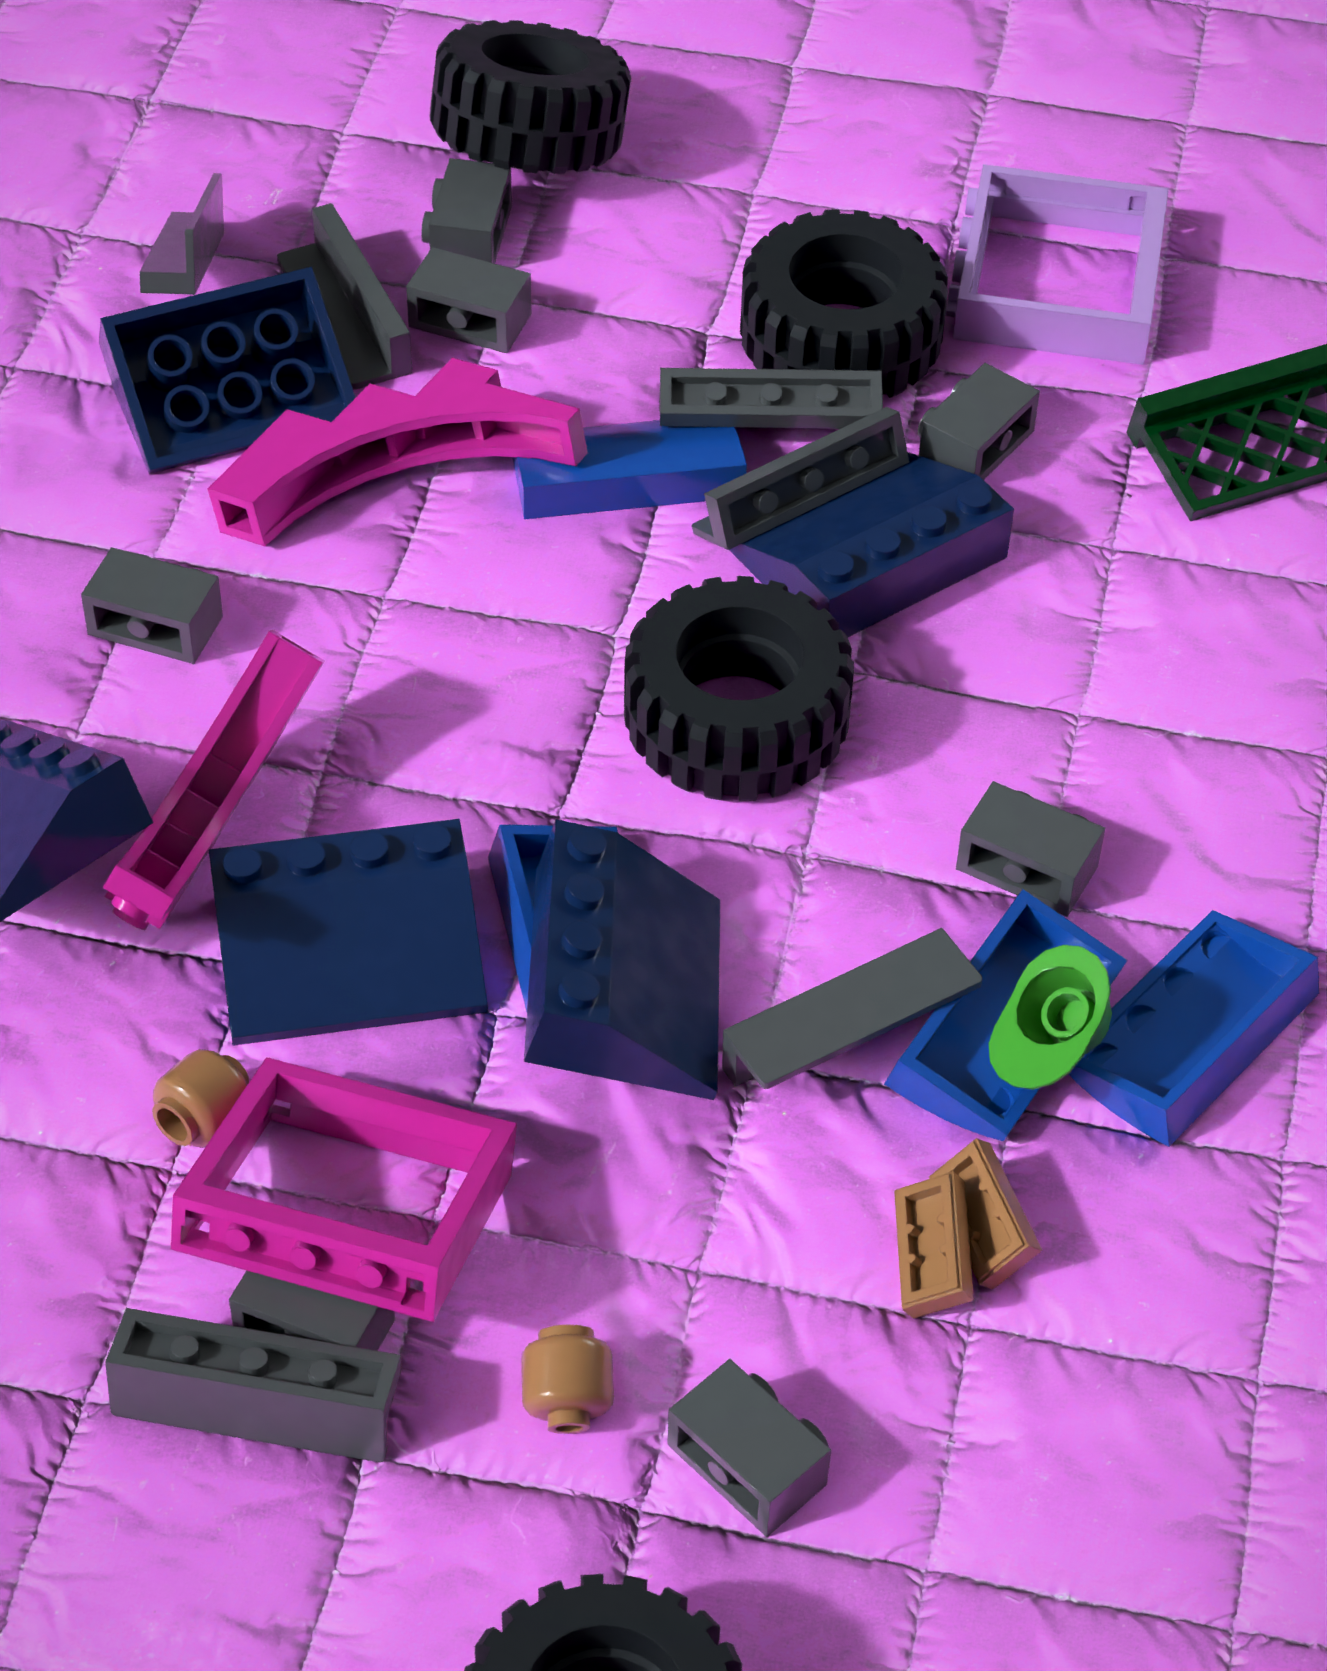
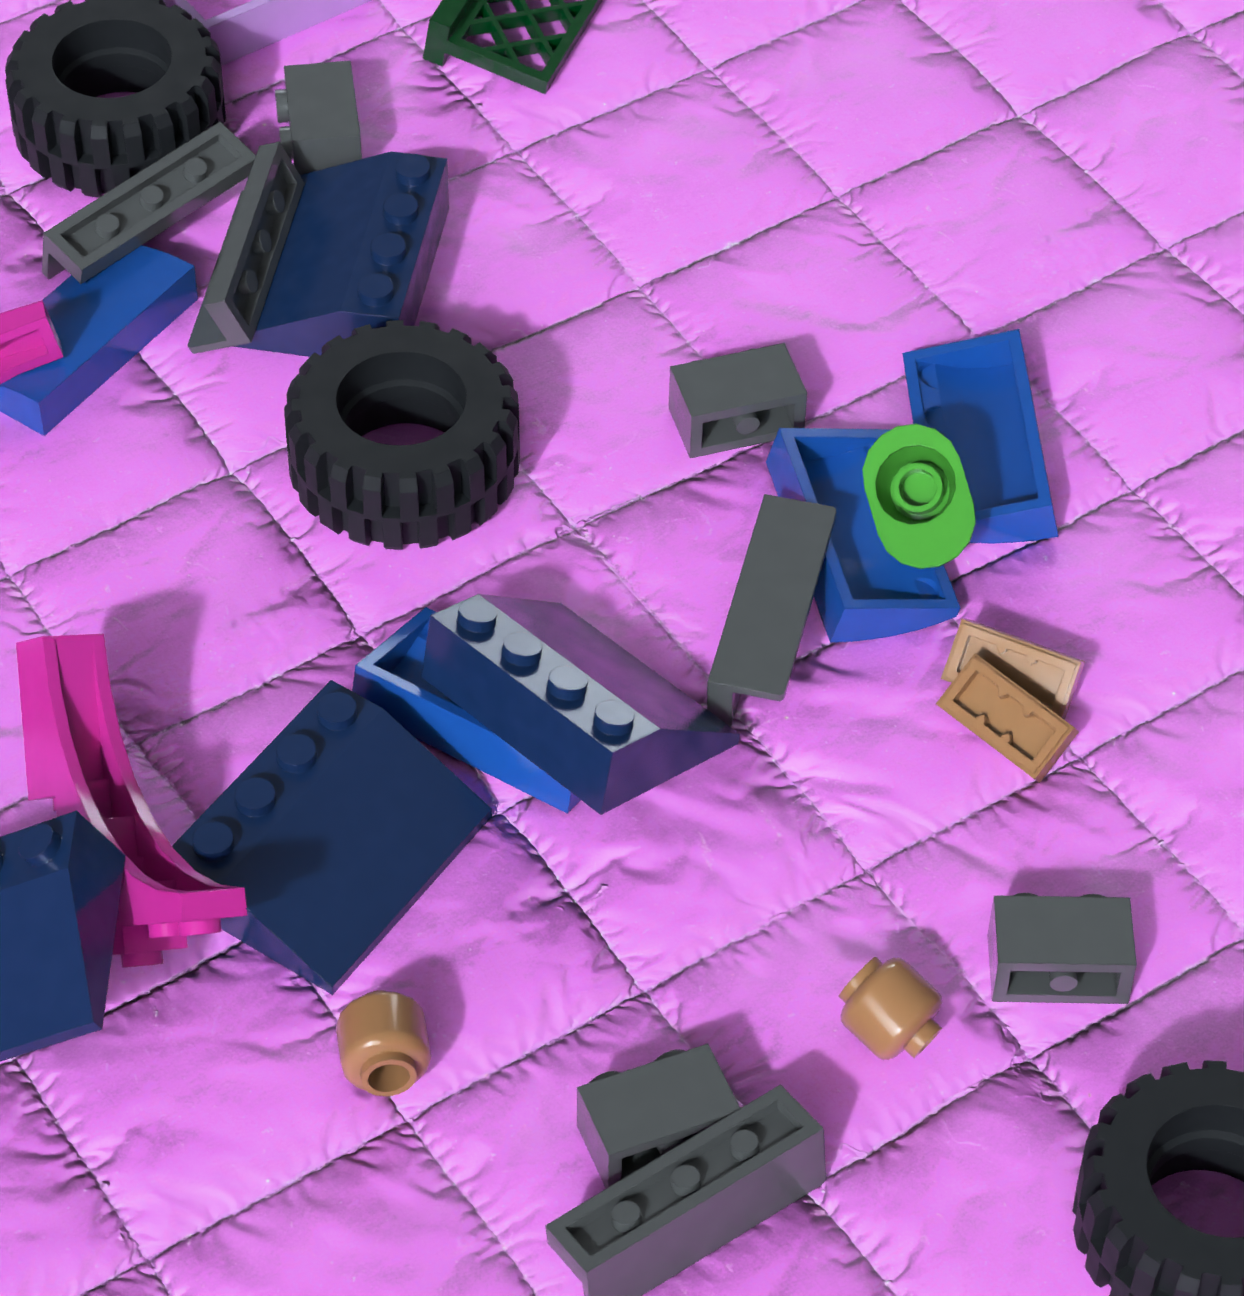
camera: 45 degrees left, 0 degrees up
dark pink window [171,1057,517,1322] -> none

